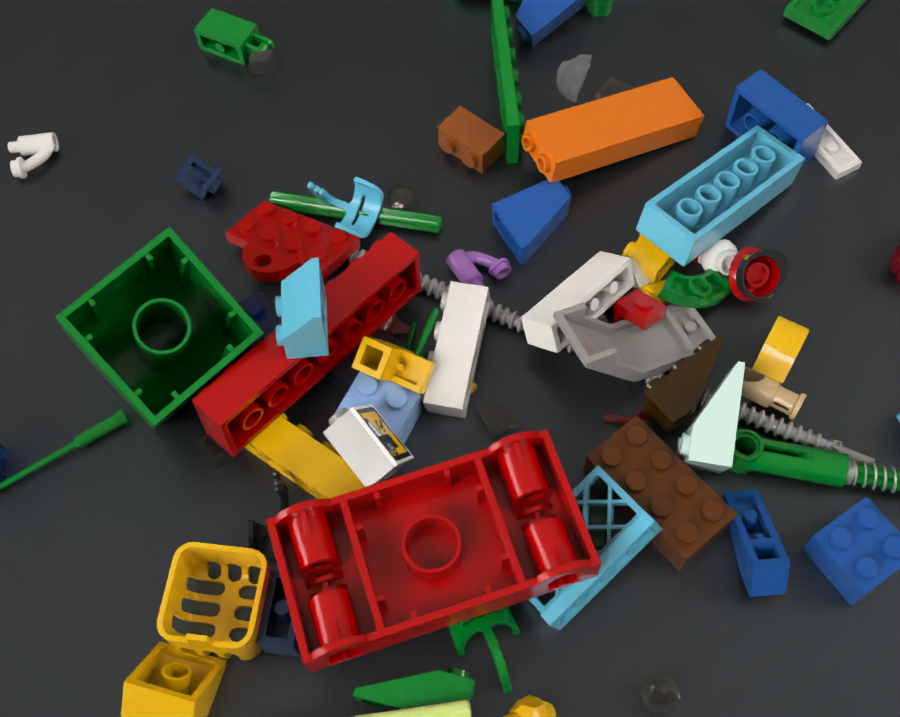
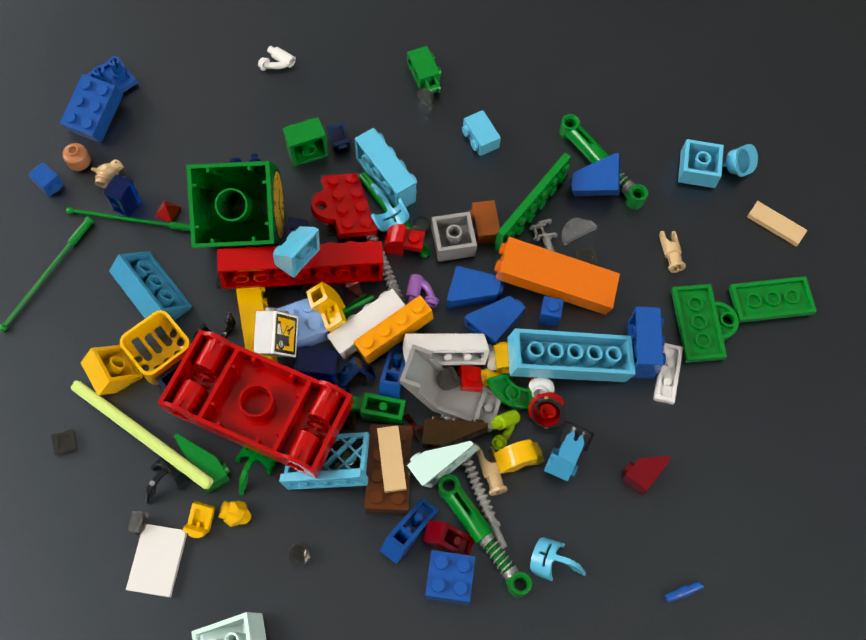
camera: 35 degrees right, 5 degrees up
none -> dark azure slope [109,251,193,327]
none -> red slope [155,200,181,223]
none -> green brick [282,117,329,167]
none -> clear blue brick [294,346,339,381]
none -> dark blue bracket [337,356,376,388]
none -> green brick [350,393,406,425]
none -> light orange brick [353,295,434,365]
none -> medium azure brick [355,128,417,207]
none -> tan tile [377,426,407,493]
none -> blue slope [378,344,406,399]
none -> red brick [384,224,425,256]
none -> dark red slope [422,520,474,555]
none -> light grey brick [431,212,477,262]
none -> clear smoke tile [436,366,462,391]
none -> medium azure brick [462,110,501,156]
none -> blue slope [464,296,526,347]
none -> lime plant [491,410,520,450]
none -> light grey piece [529,219,558,252]
none -> blue brick [538,296,564,327]
none -> dark azure piece [544,421,594,481]
none -> tan piece [659,231,686,273]
none -> green plate [671,284,739,363]

